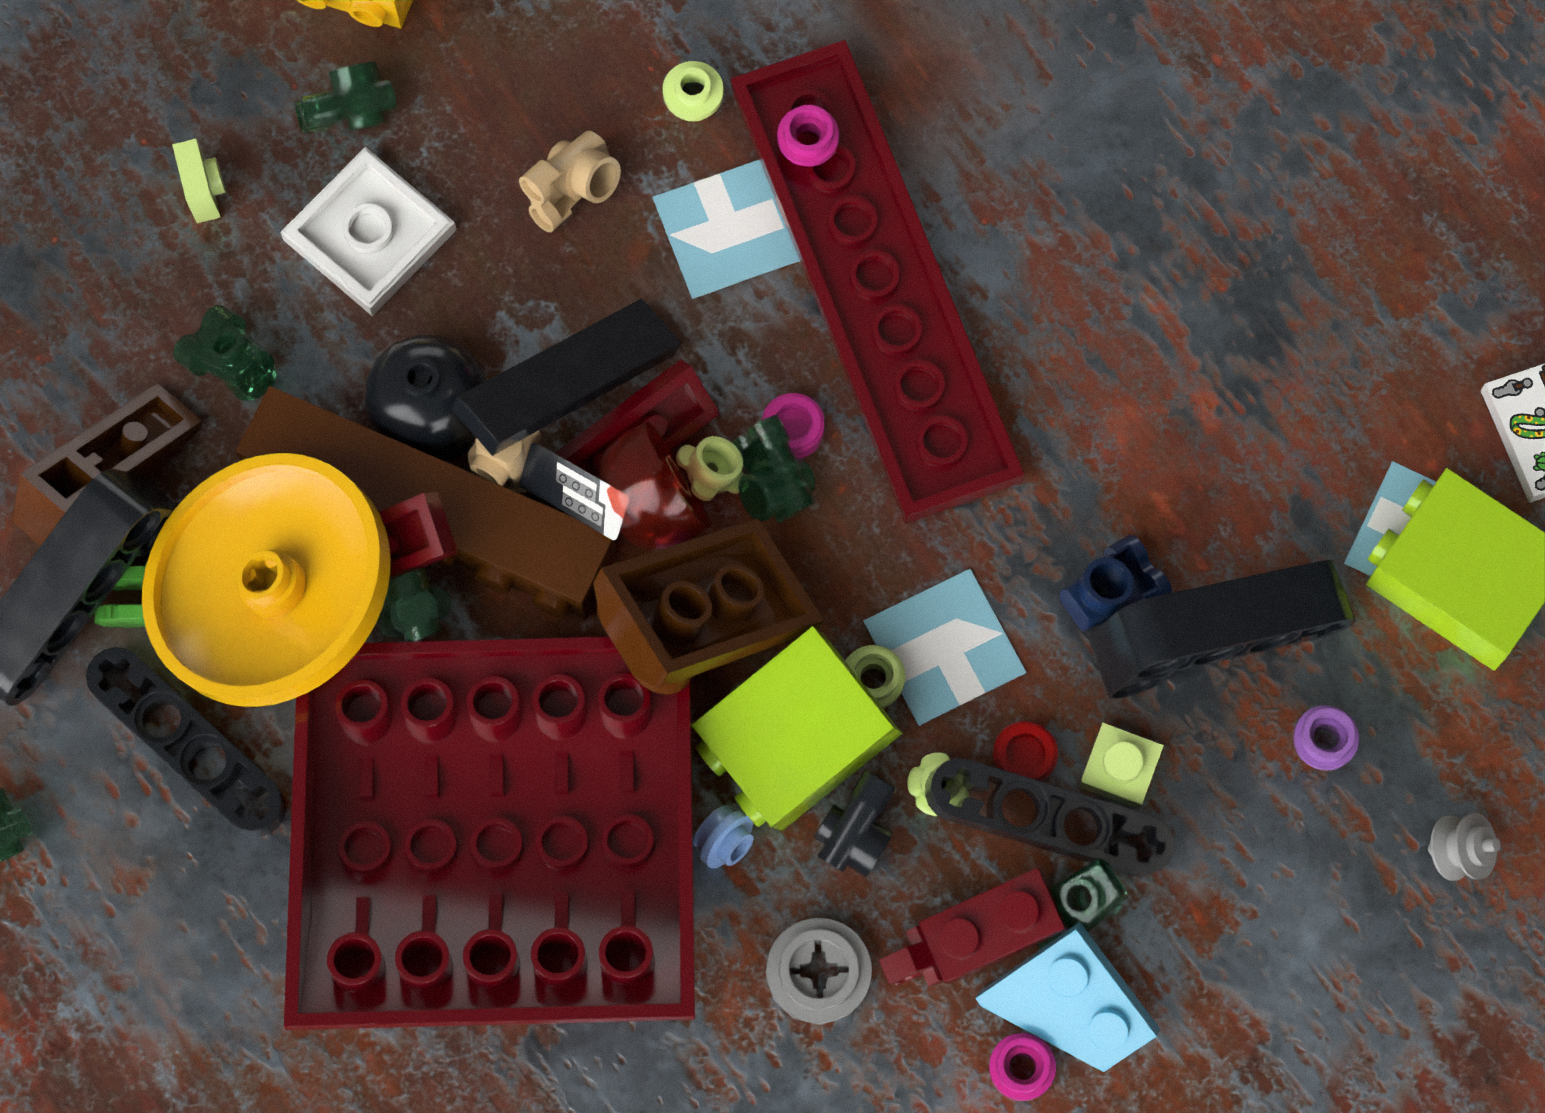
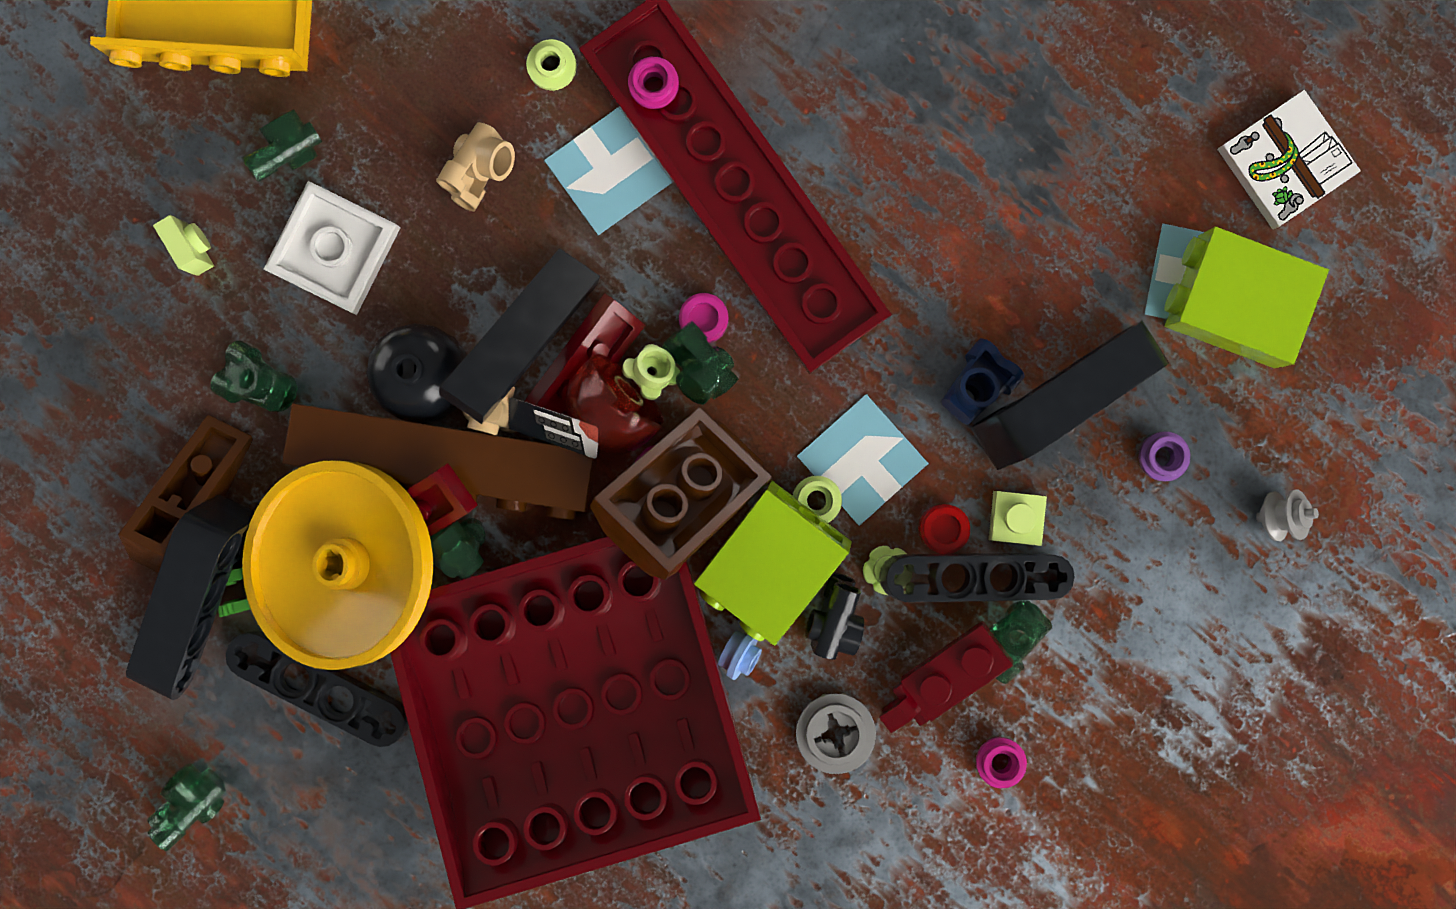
camera: 20 degrees left, 15 degrees up
medium azure wing [975,922,1160,1072] -> none

